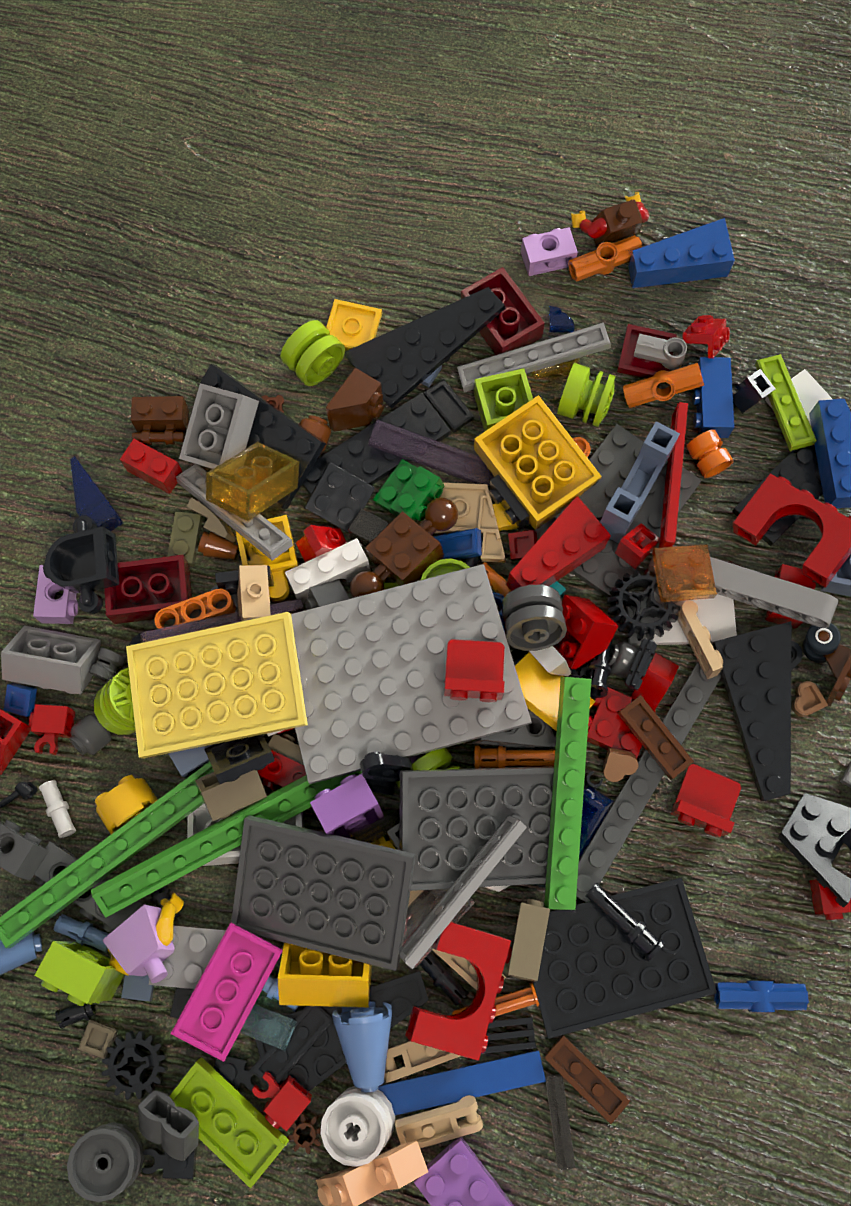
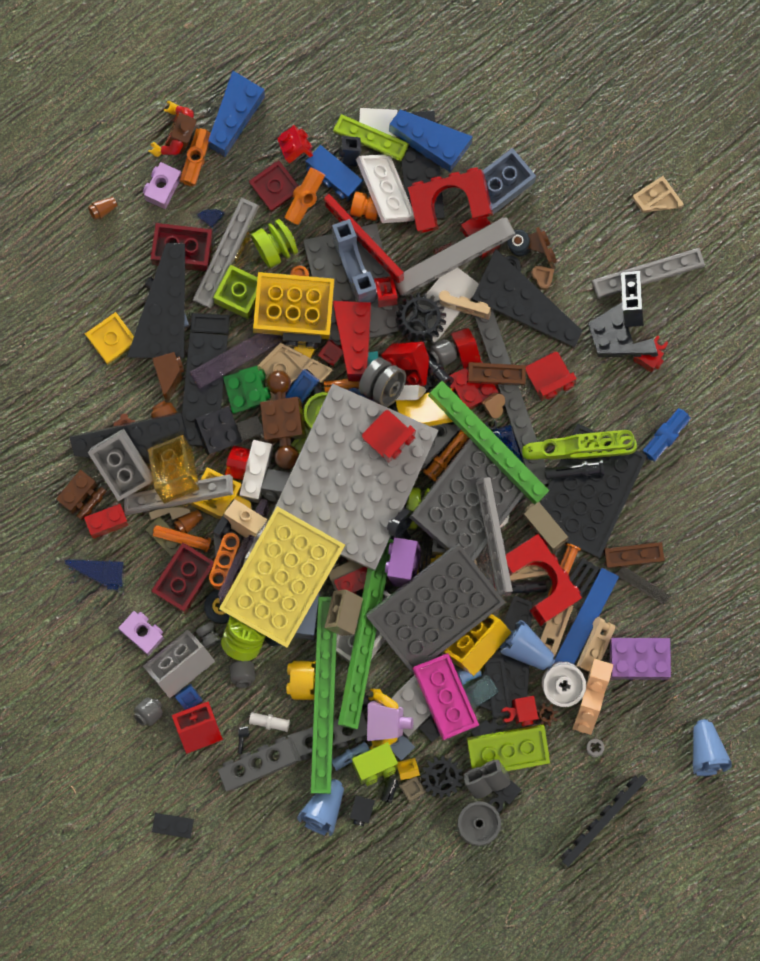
camera: 55 degrees left, 5 degrees up
red brick [29,704,76,755] -> none
black piece [43,515,119,614] -> none
black plate [205,735,275,784] -> none
lime wheel [280,320,345,386] -> none
black axle [624,638,657,690] -> none
light grey piece [634,334,687,370] -> none
clear orange plate [652,544,717,602] -> none
none -> dark orange cone [88,197,117,220]
none -> orange axle [153,525,211,553]
none -> black brick [350,795,375,827]
none -> white tile [356,155,415,223]
none -> yellow plate [397,758,420,780]
none -> lime piece [522,430,637,460]

